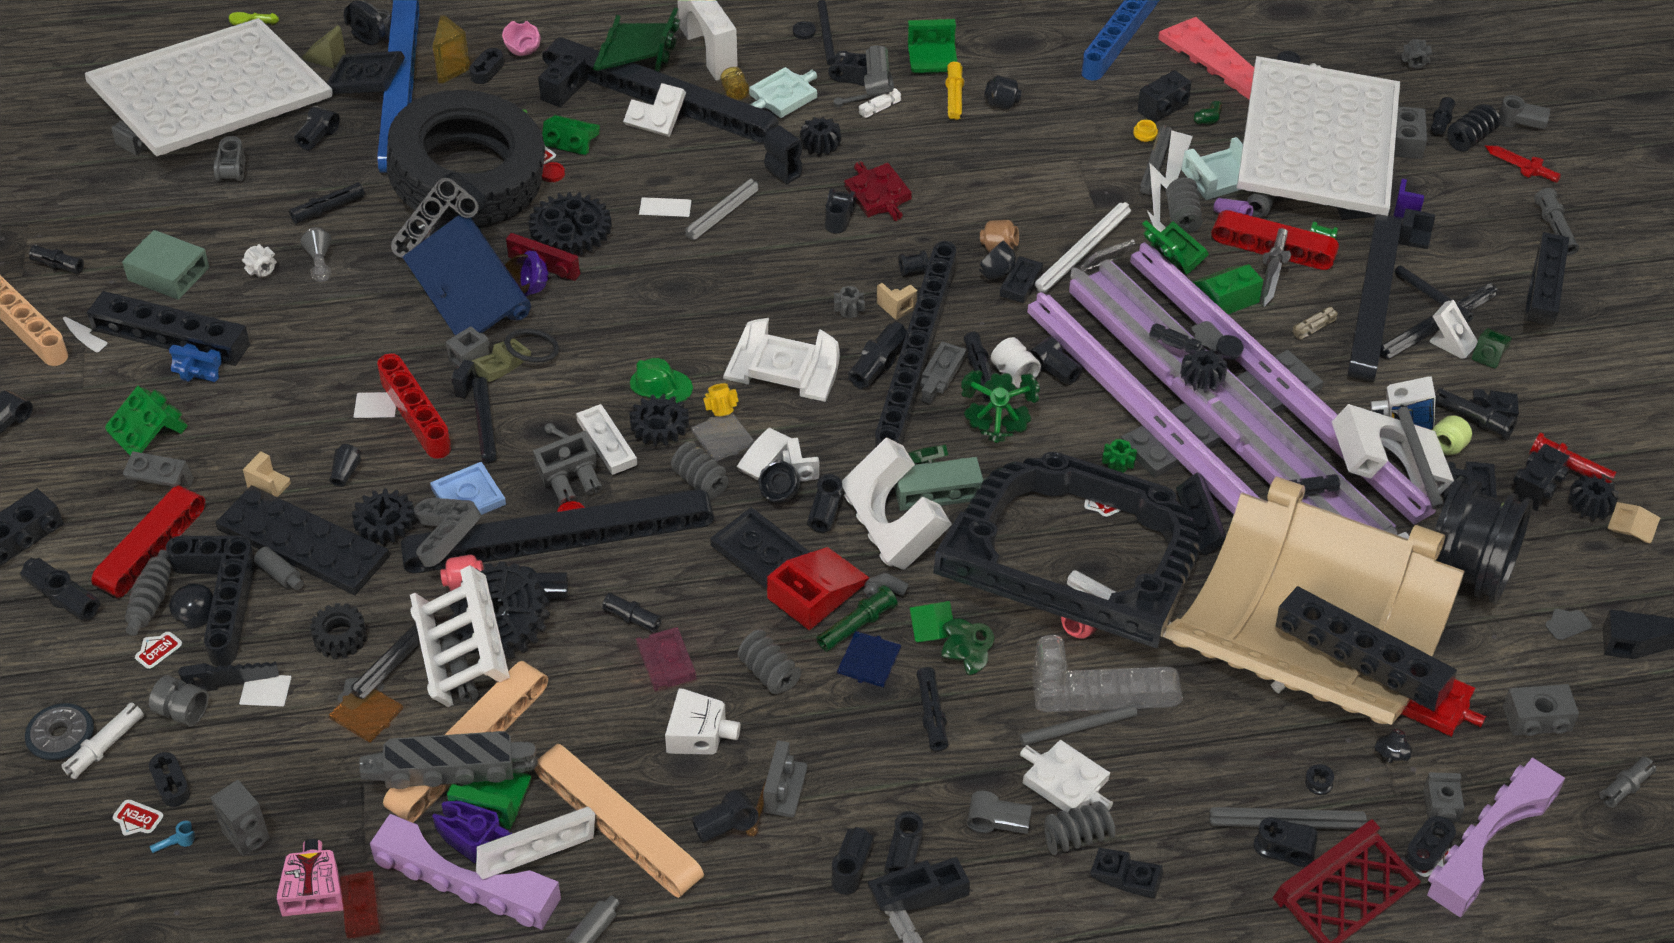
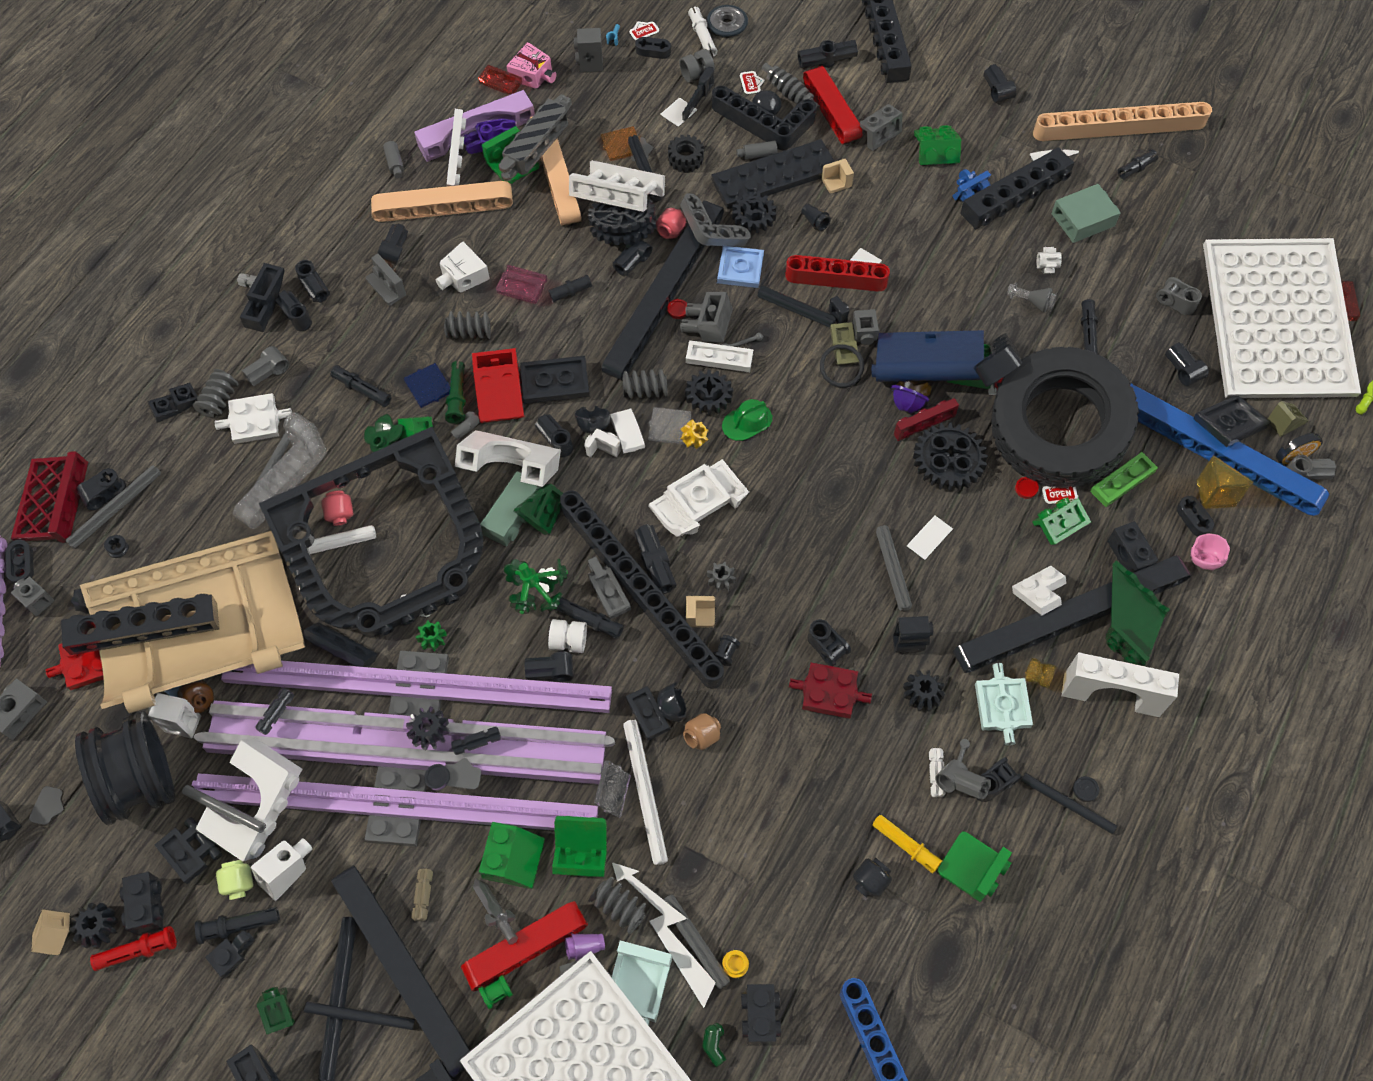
camera: 130 degrees right, 15 degrees up
white slope [1430,300,1478,359] -> none

